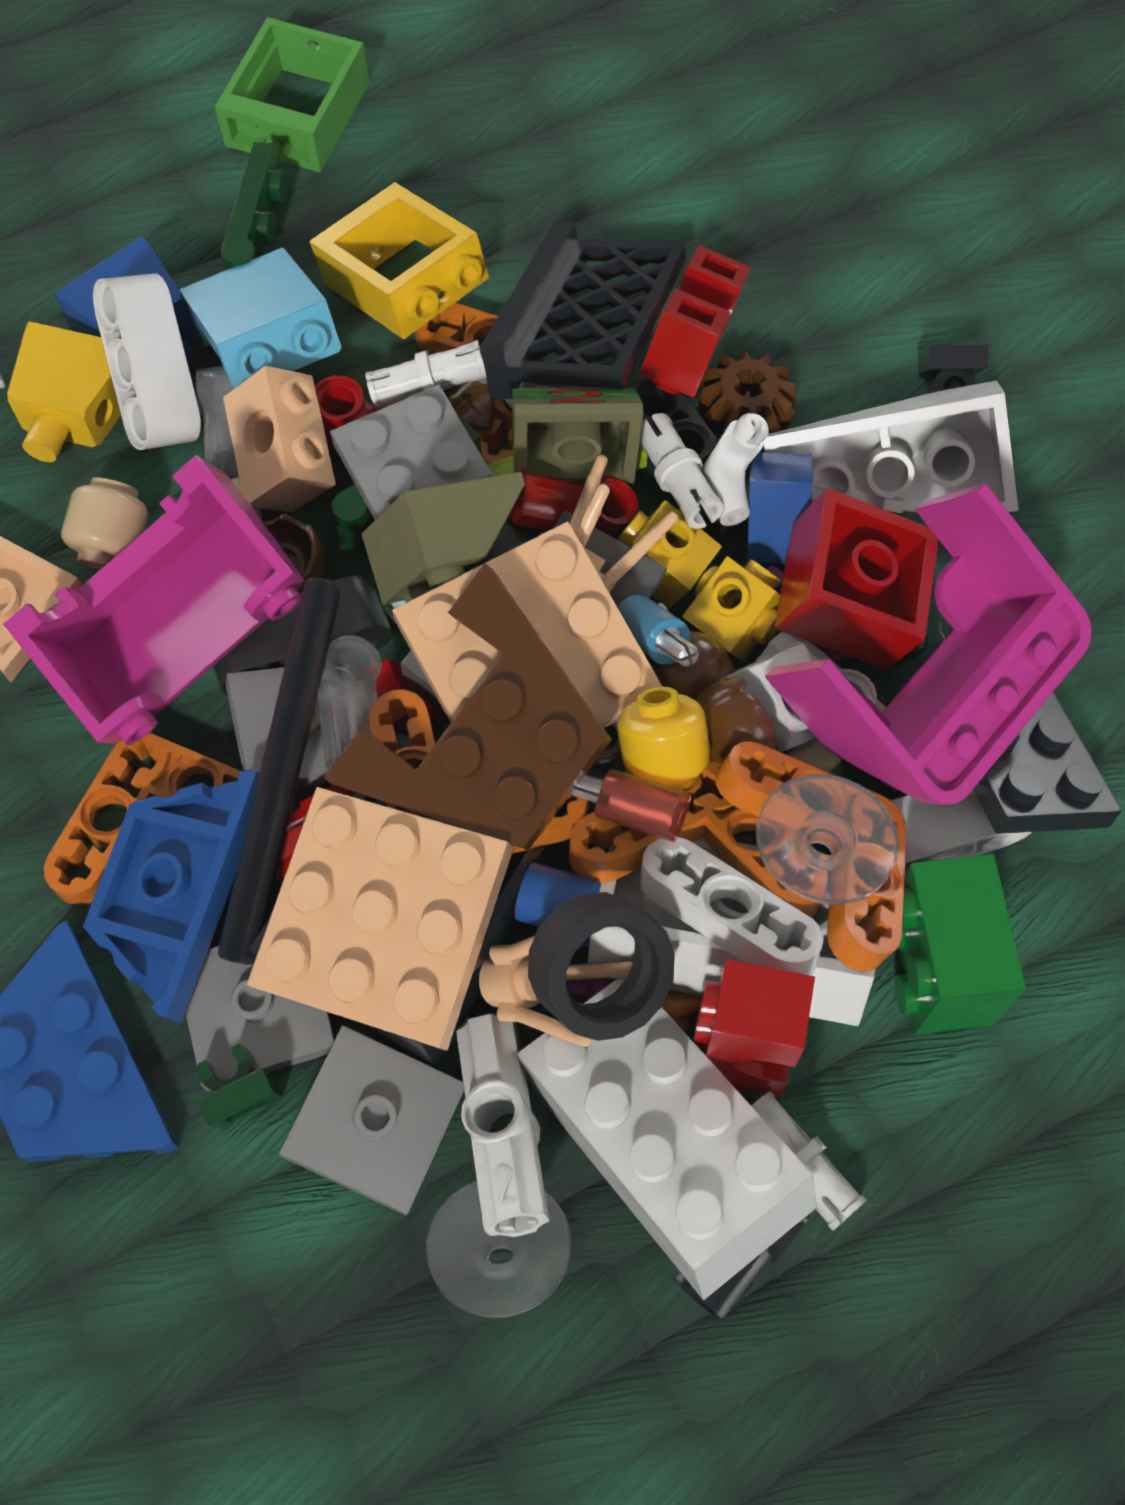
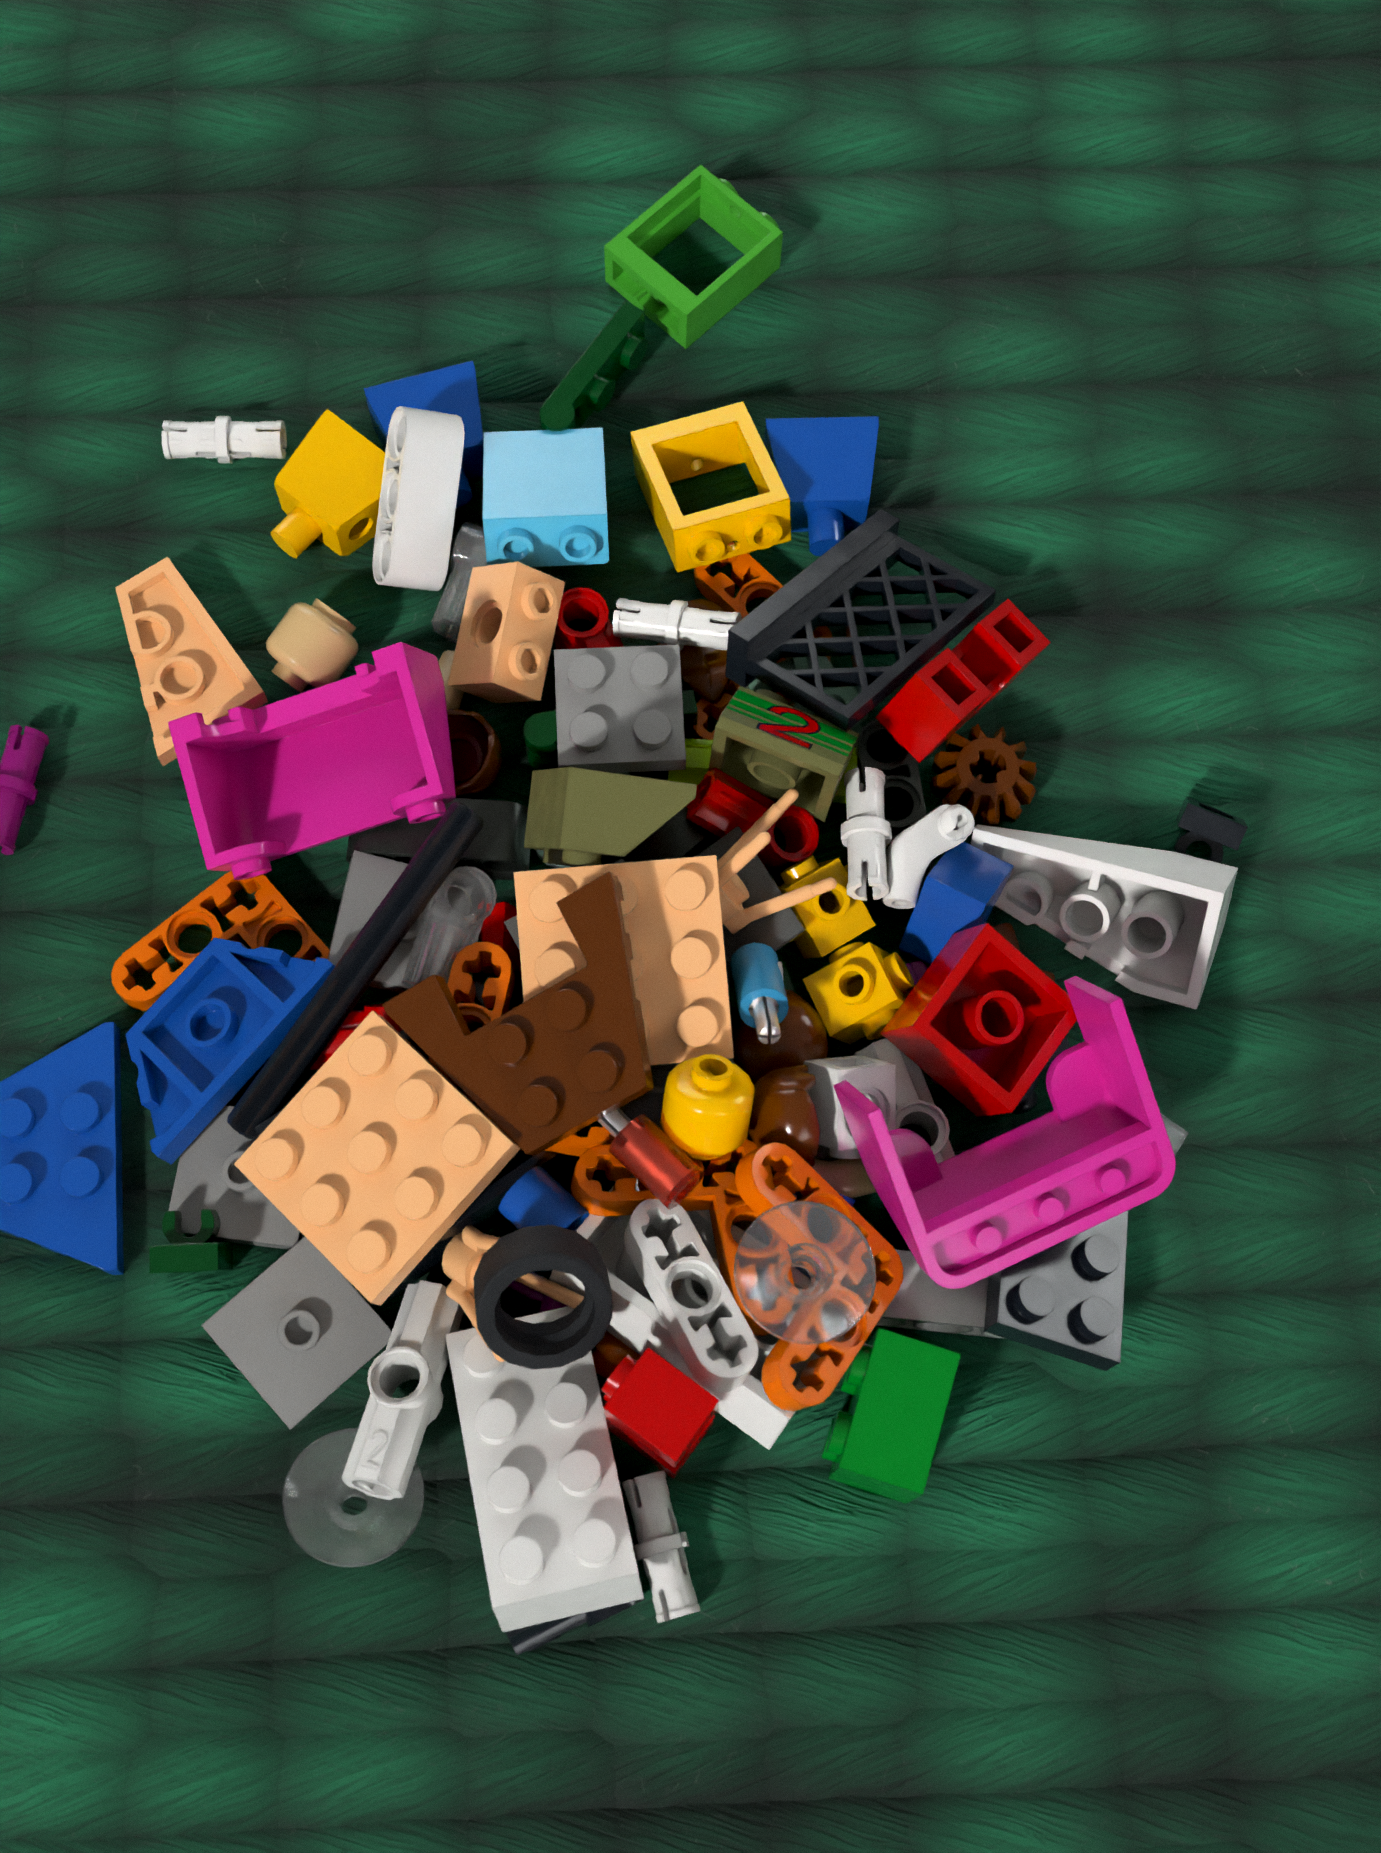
camera: 20 degrees right, 5 degrees up
none -> blue torso [764,416,879,557]

